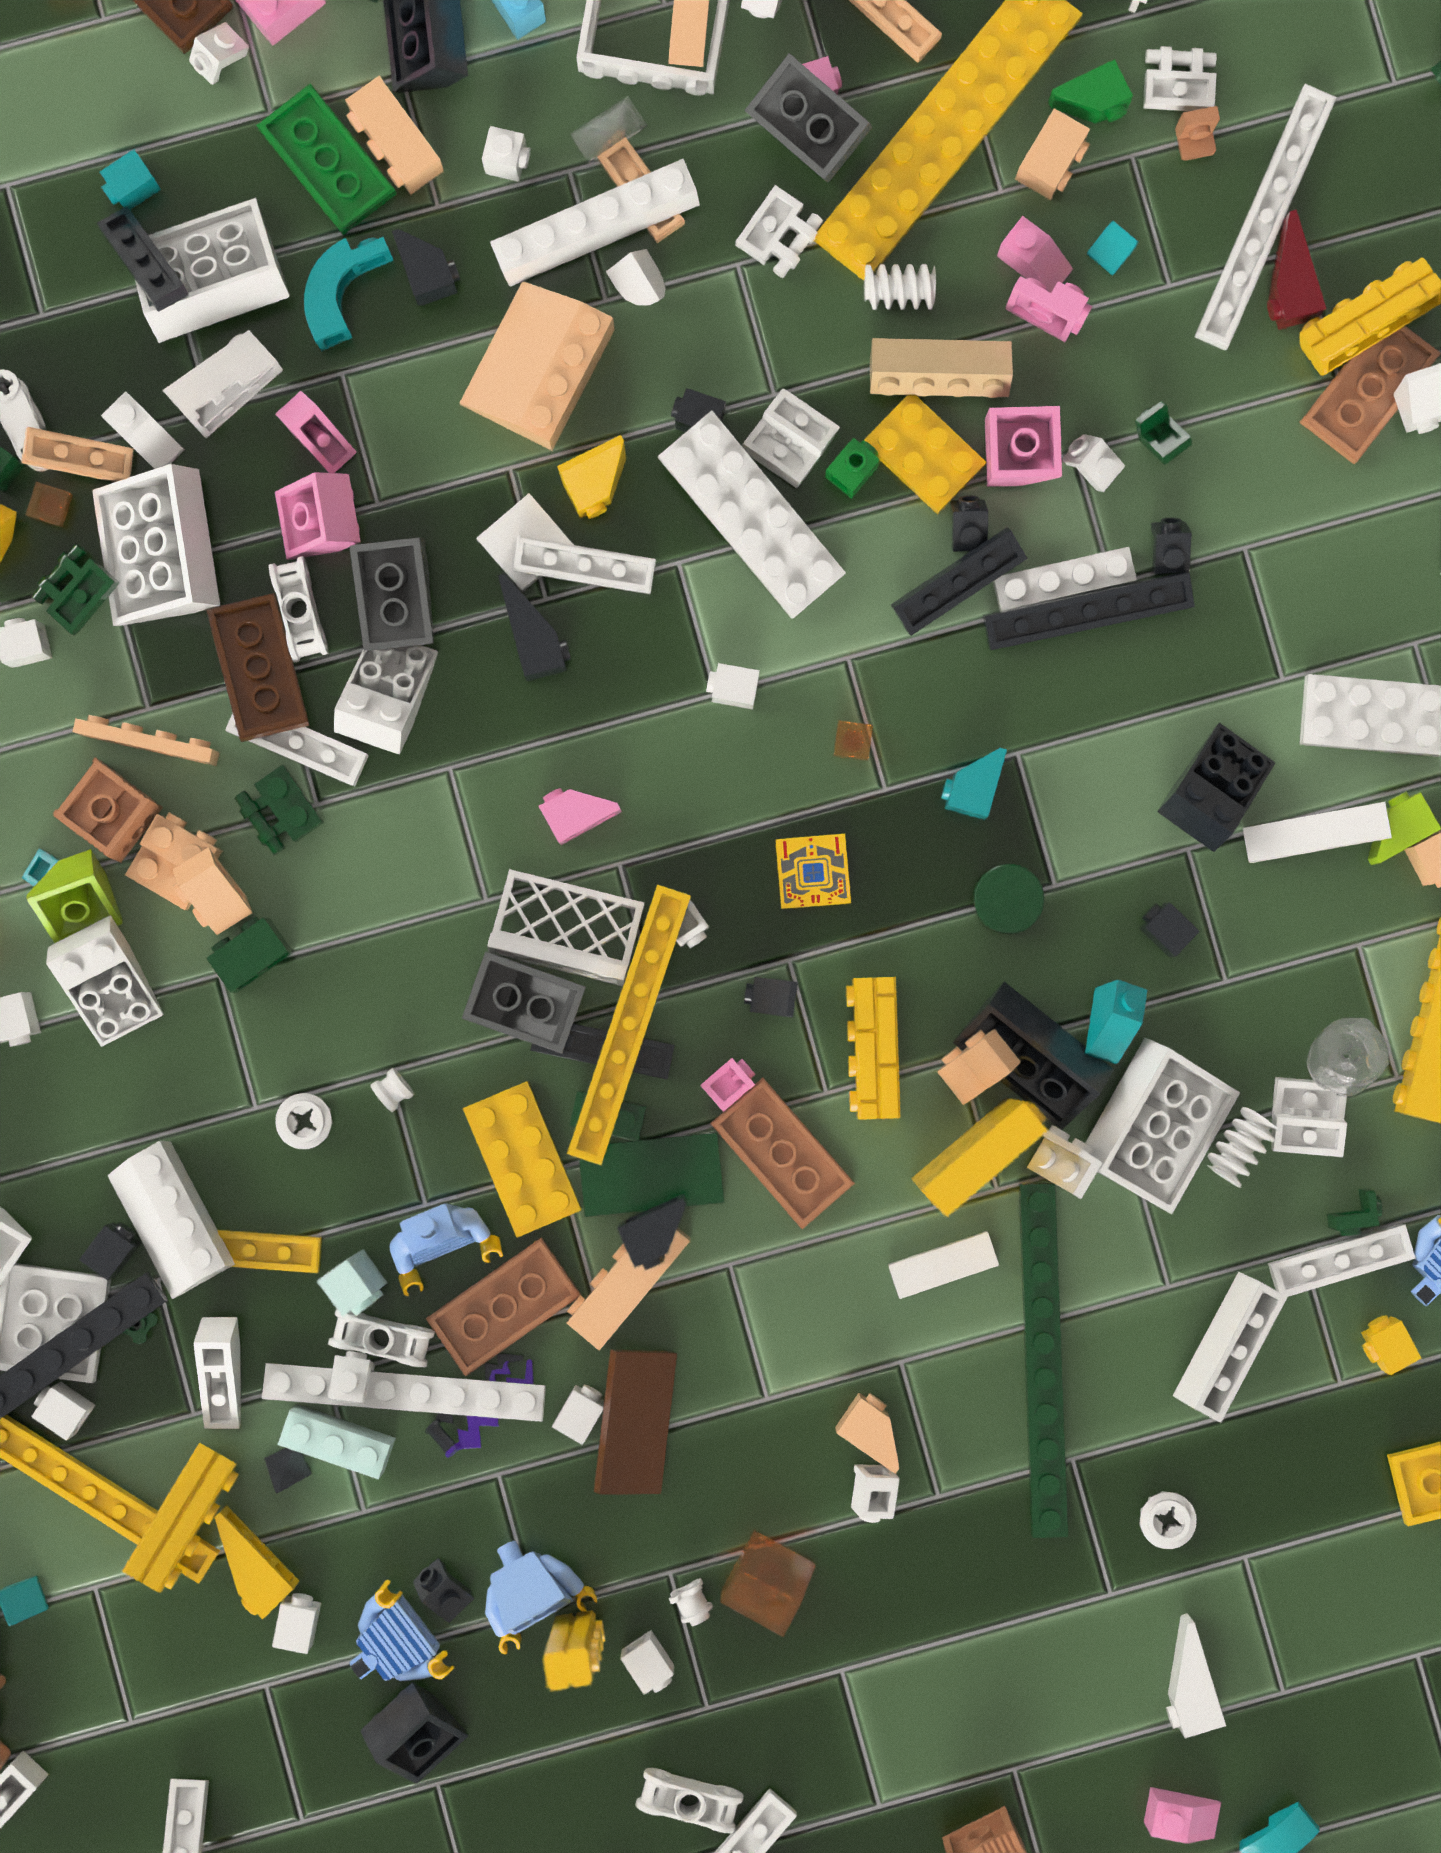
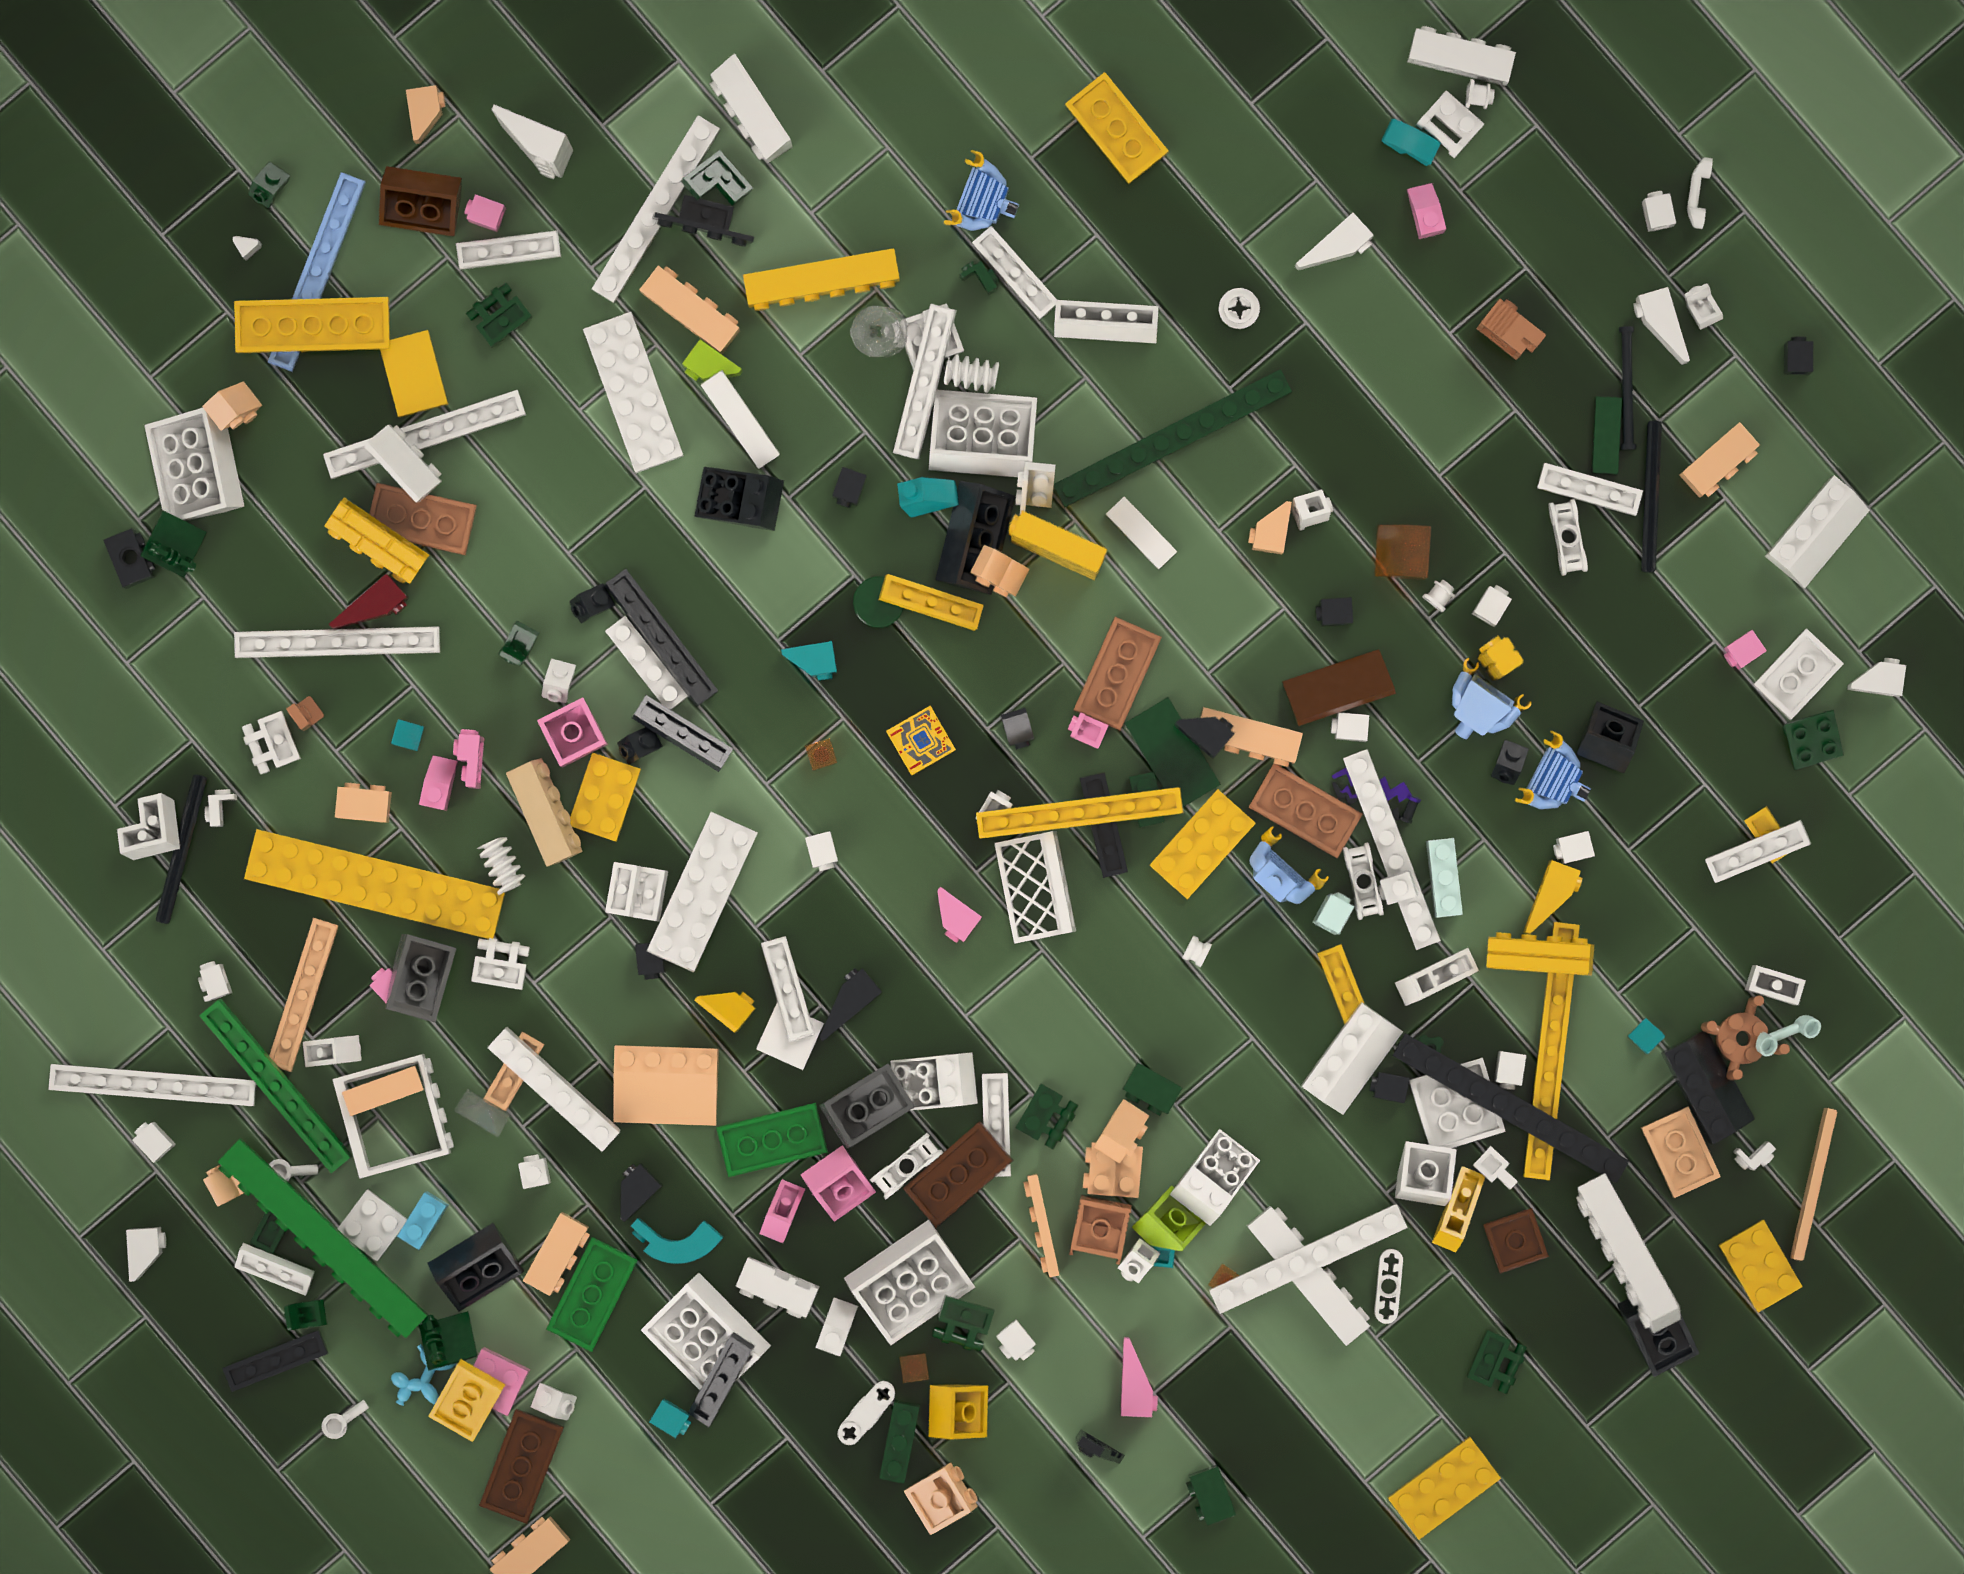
camera: 115 degrees left, 0 degrees up
light nougat tile [21,427,134,482] -> none
black slope [264,1448,312,1494] -> none
white gear [276,1093,333,1149] -> none
dark grey slope [462,952,586,1054] -> none
white brick [606,249,665,305] -> none
green brick [825,437,880,499] -> none
yellow brick [846,977,901,1119] -> none
green slope [1048,59,1133,124] -> none
yellow brick [1361,1315,1422,1375] -> none
none -> green tile [716,1103,828,1177]
none -> yellow plate [879,574,984,631]
none -> white tile [893,304,957,459]
none -> white brick [1118,1238,1160,1283]
none -> black brick [1315,597,1353,627]

